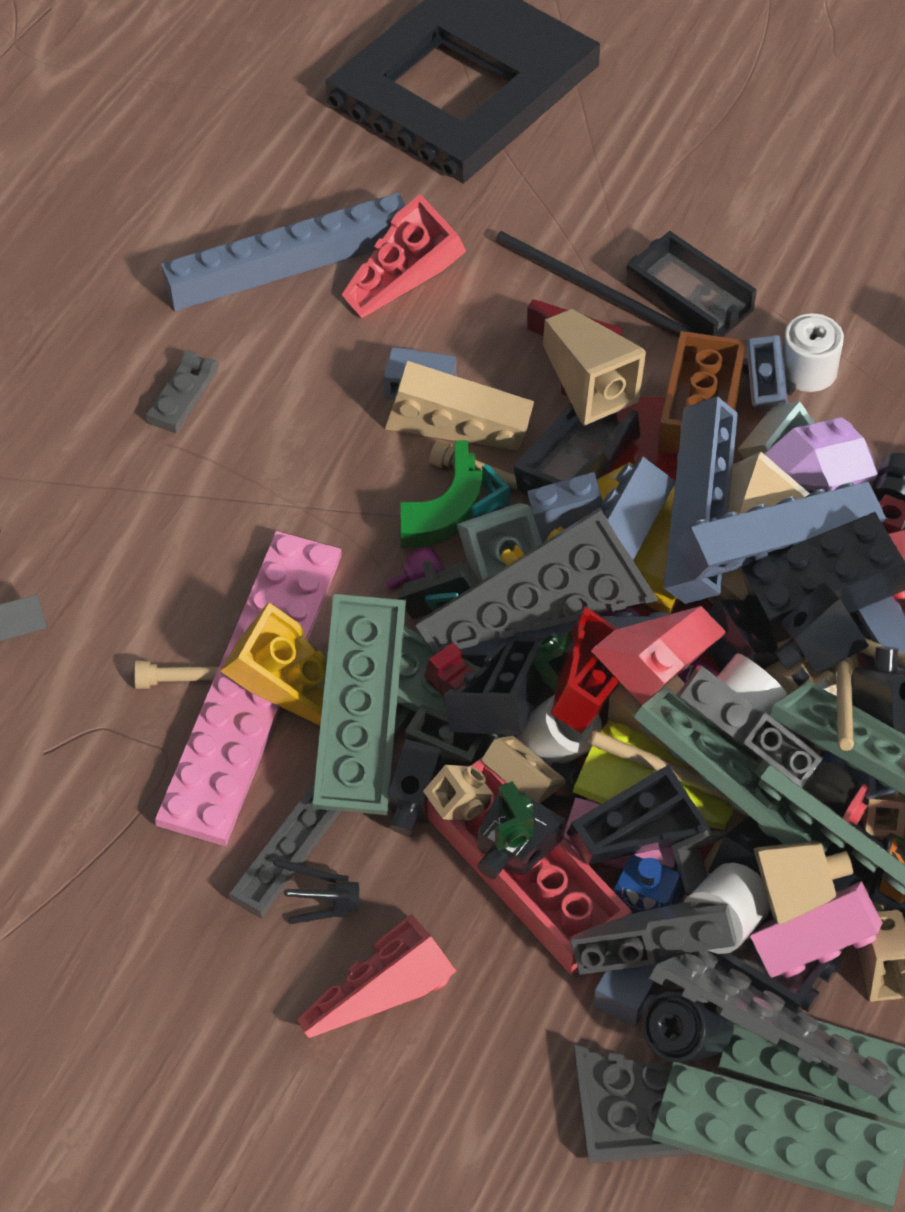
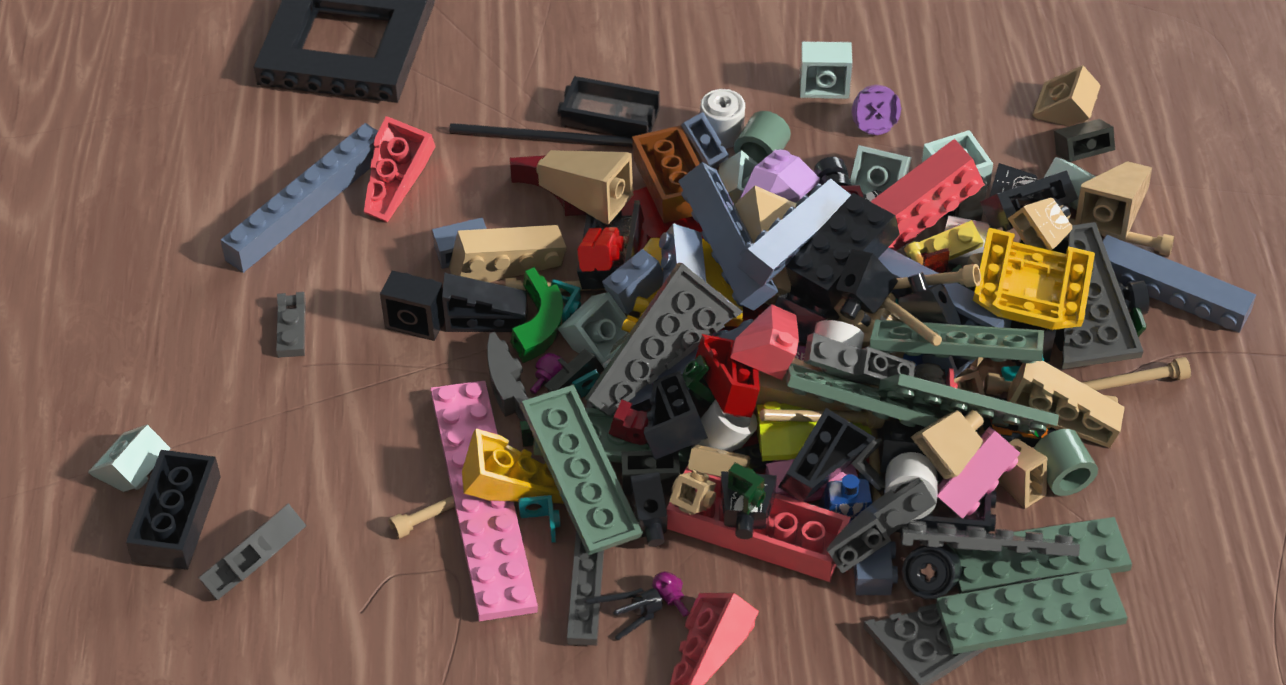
camera: 30 degrees left, 5 degrees down
none -> black brick [380,270,445,341]
none -> black wedge [442,273,528,332]
none -> dark grey slope [488,332,528,421]
none -> teal bracket [519,495,560,543]
none -> red brick [577,227,624,272]
none -> magenta piece [652,571,690,617]
none -> sand green piece [734,111,791,164]

